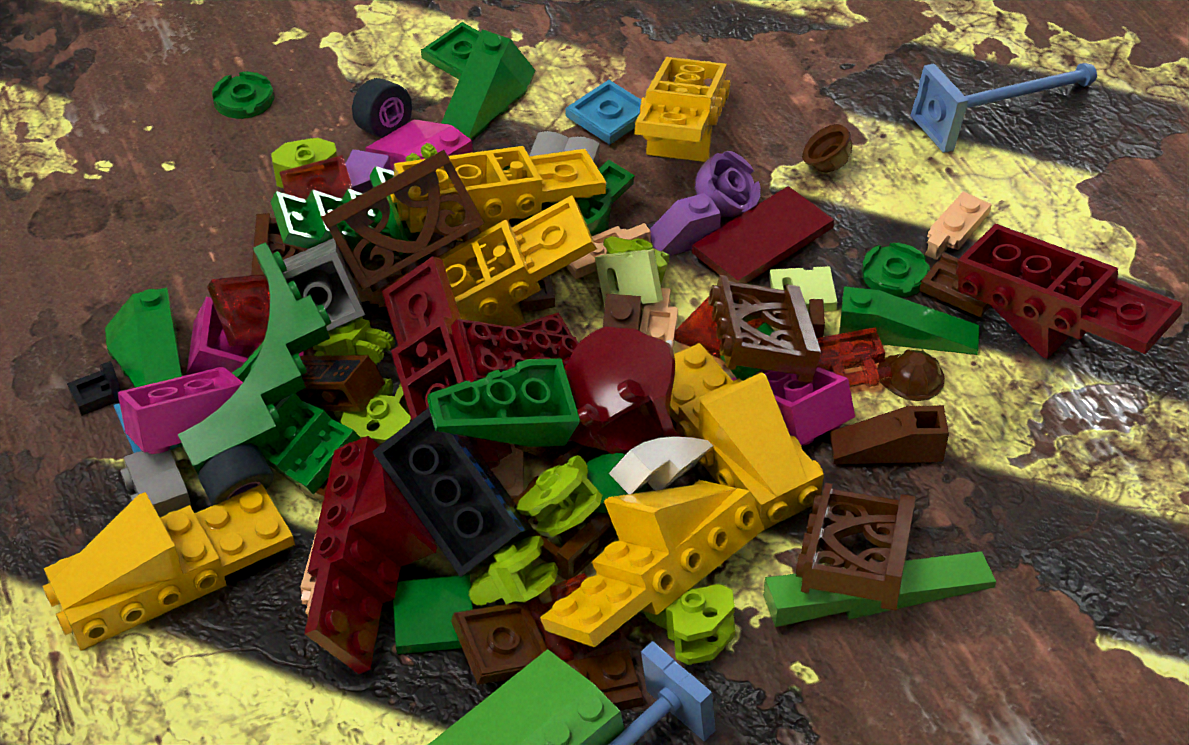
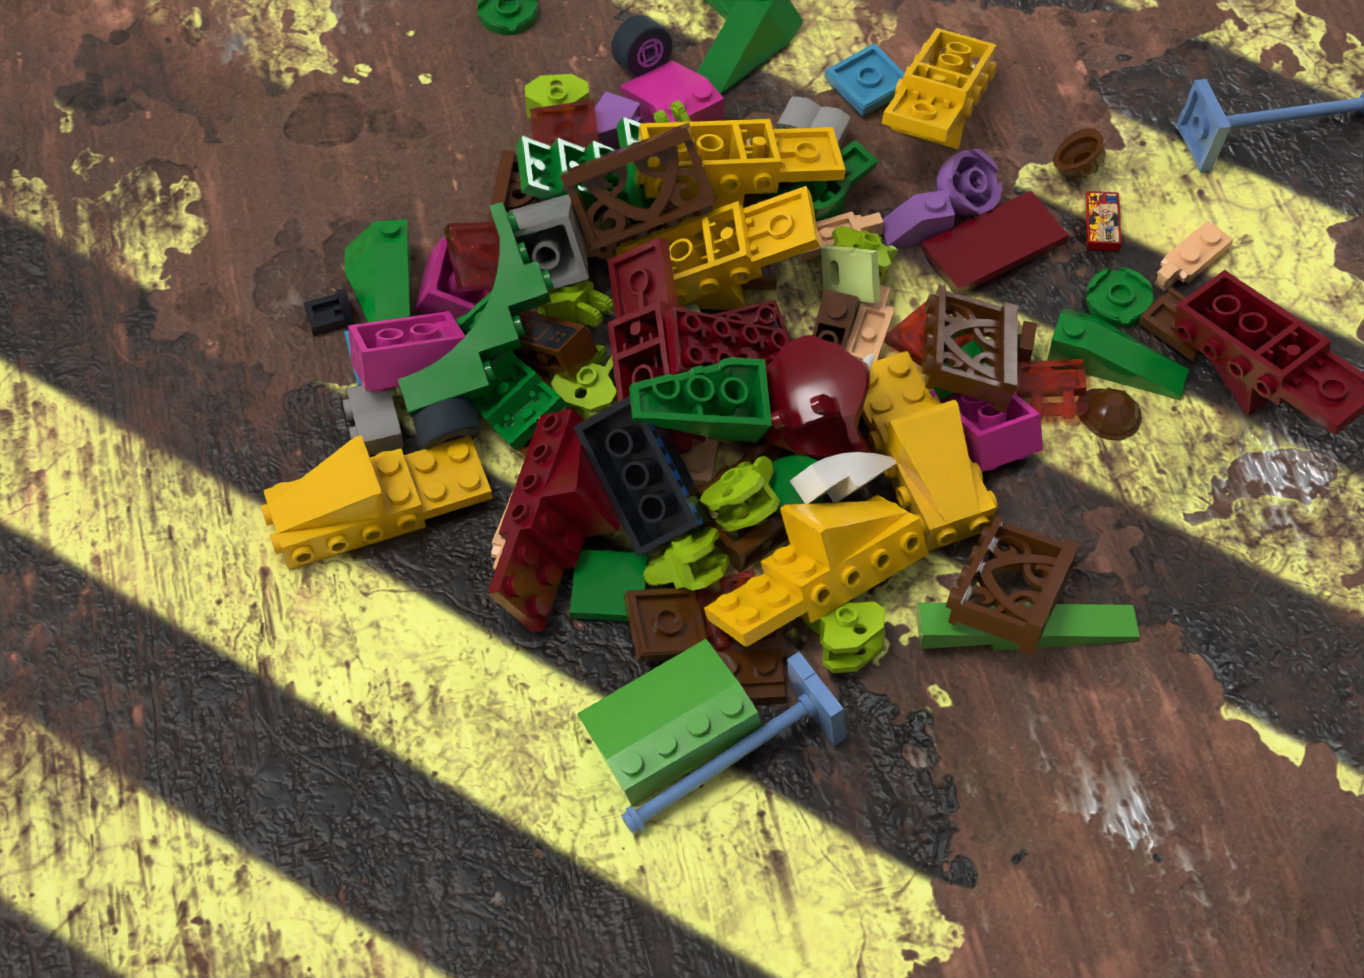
camera: 10 degrees right, 10 degrees up
yellowish green piece [769,266,837,311] -> none
reddish brown slope [830,405,949,464] -> none
none -> tile [1084,191,1121,251]

